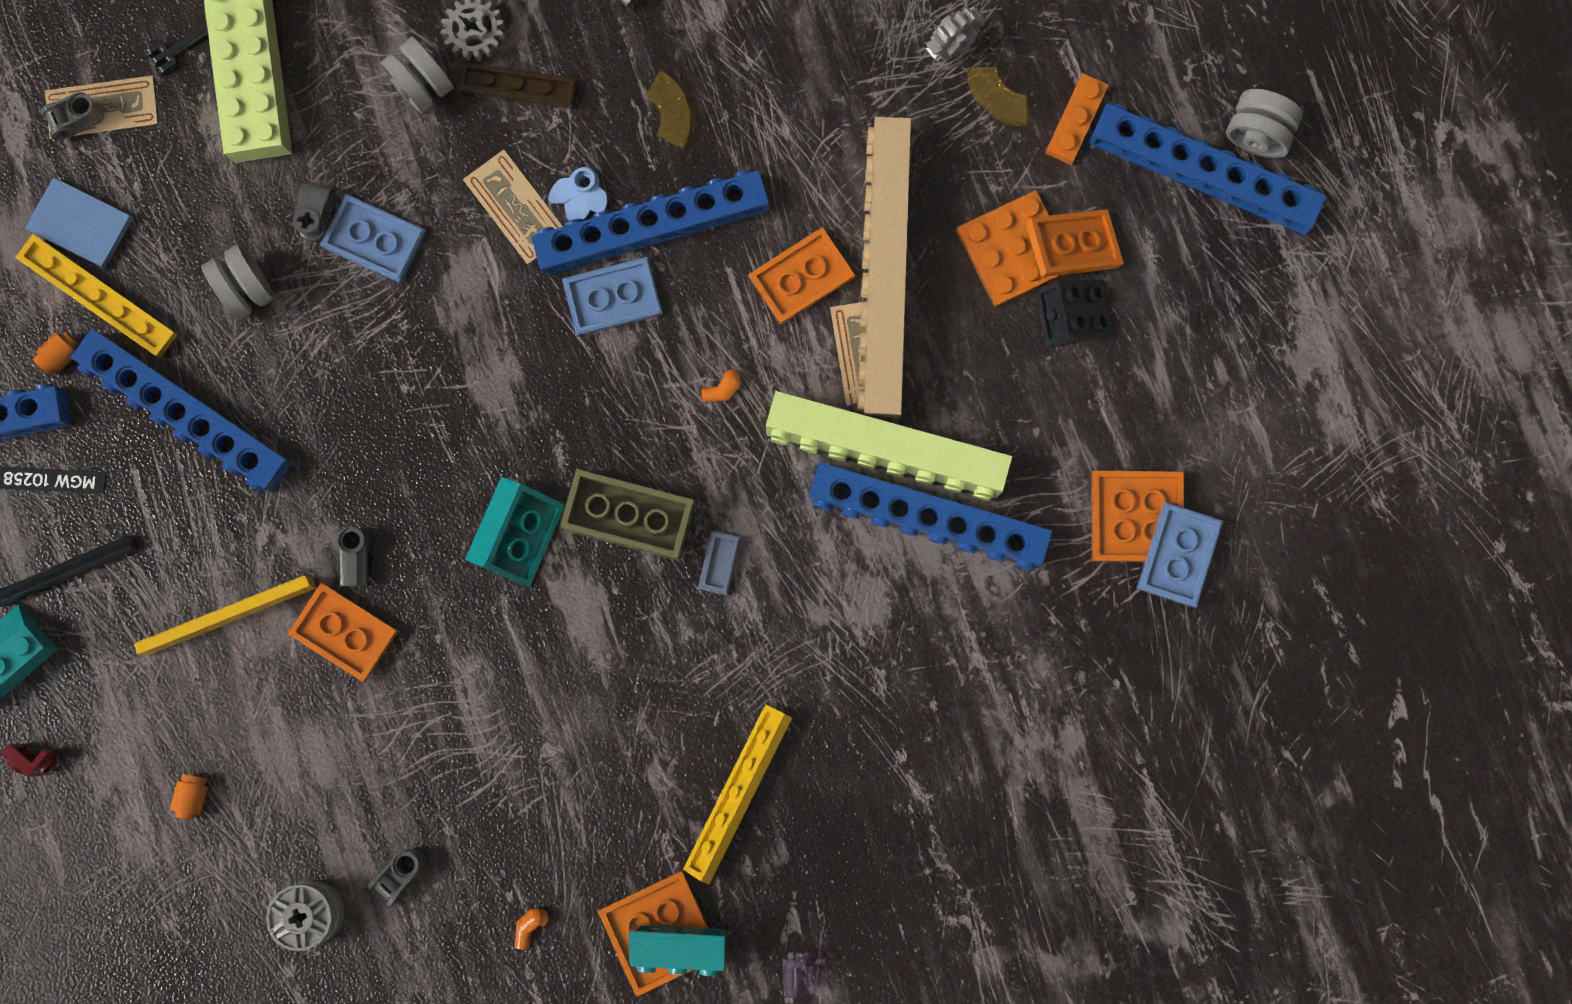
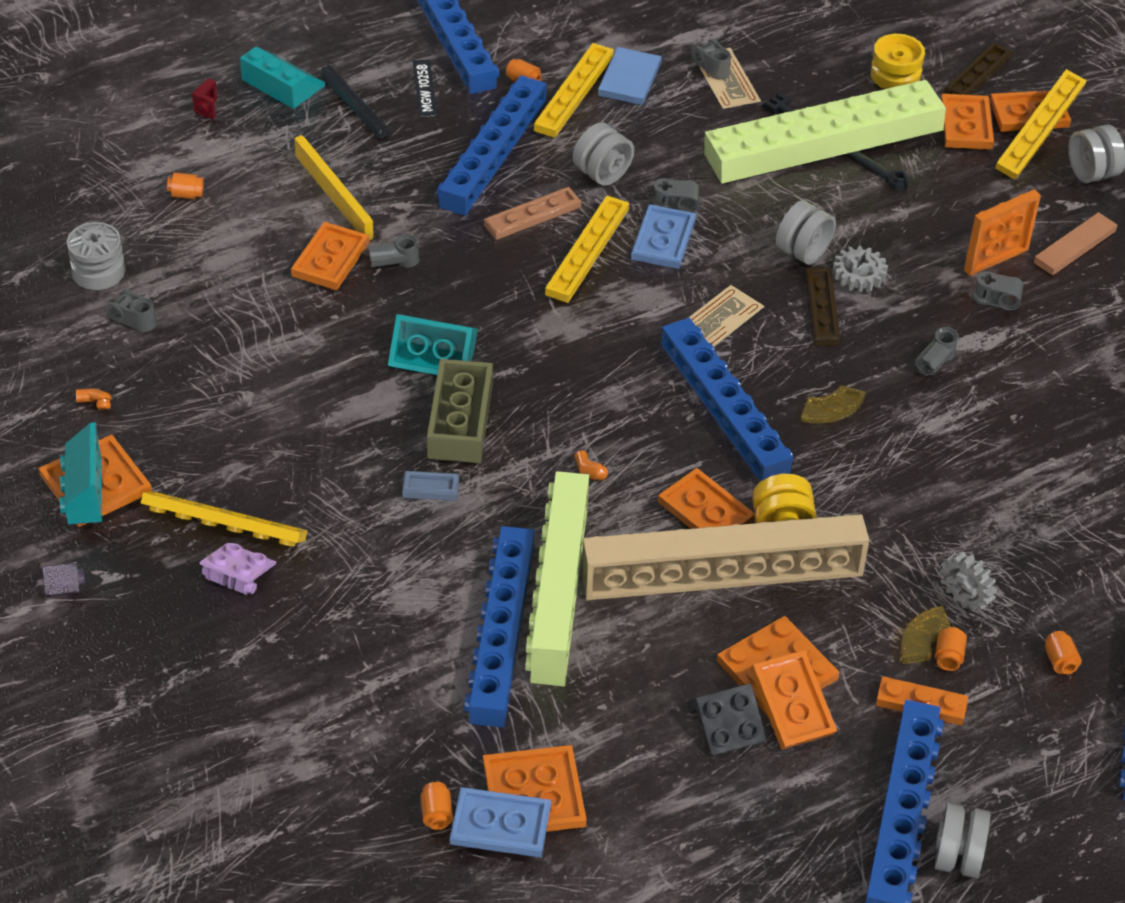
camera: 75 degrees right, 35 degrees down
light blue plate [548,167,607,221] -> none
medium blue tile [562,256,663,337] -> none
none -> lavender hinge [199,543,276,595]
none -> orange brick [420,782,454,830]
none -> nougat tile [484,187,581,240]
none -> yellow plate [545,196,629,303]
none -> yellow wheel [752,474,817,523]
none -> orange brick [935,627,967,671]

